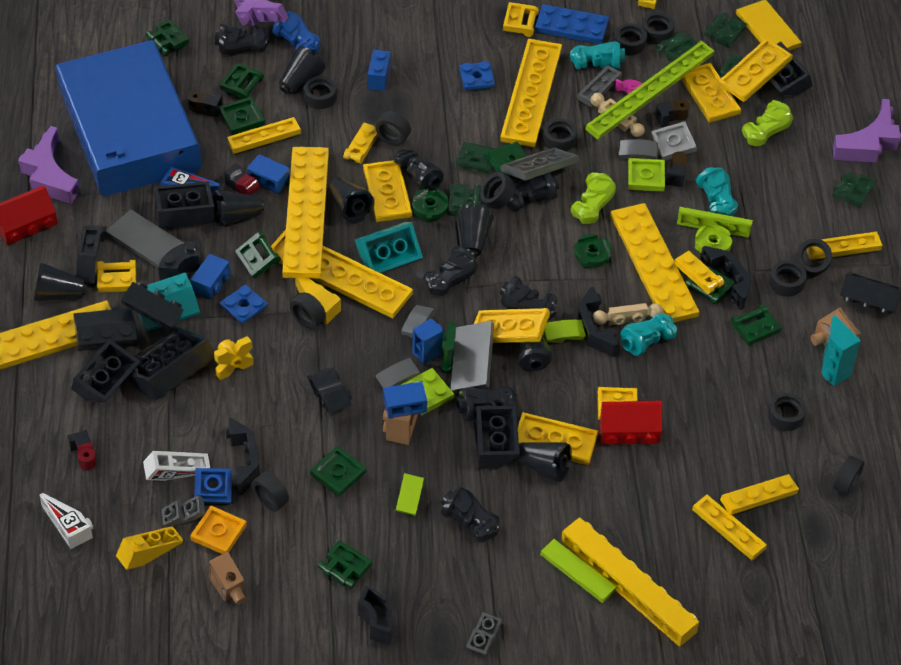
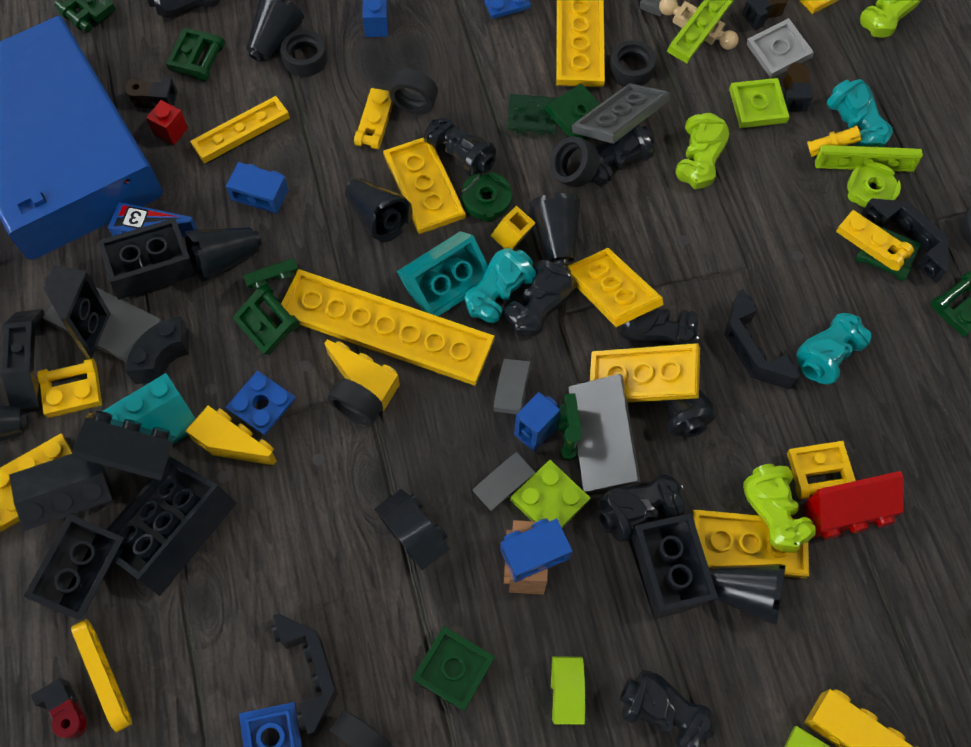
camera: 10 degrees left, 15 degrees up
white slope [143,451,210,481] -> none
blue brick [191,254,231,299] -> none
yellow plant [214,336,253,380] -> none
dark green plate [219,97,265,135] -> none
leg [224,163,260,195] -> none
yellow plate [282,147,329,279] -> none
clear green plate [448,184,482,216] -> none
lime slope [543,320,586,343] -> none
dark green plate [574,234,612,269] -> none
tan plate [593,303,663,326] -> none
yellow plate [610,203,699,323] -> none
dark grey slope [619,139,659,159] -> none
none -> black slope [43,265,111,359]
none -> yellow beam [71,619,132,733]
none -> red brick [146,100,188,146]
none -> yellow slope [186,406,277,465]
none -> dark green plate [243,257,298,289]
none -> teal animal [464,248,537,323]
none -> yellow brick [490,206,535,250]
none -> yellow tile [567,248,663,327]
none -> lime animal [743,464,816,553]
none -> yellow pin [807,126,861,157]

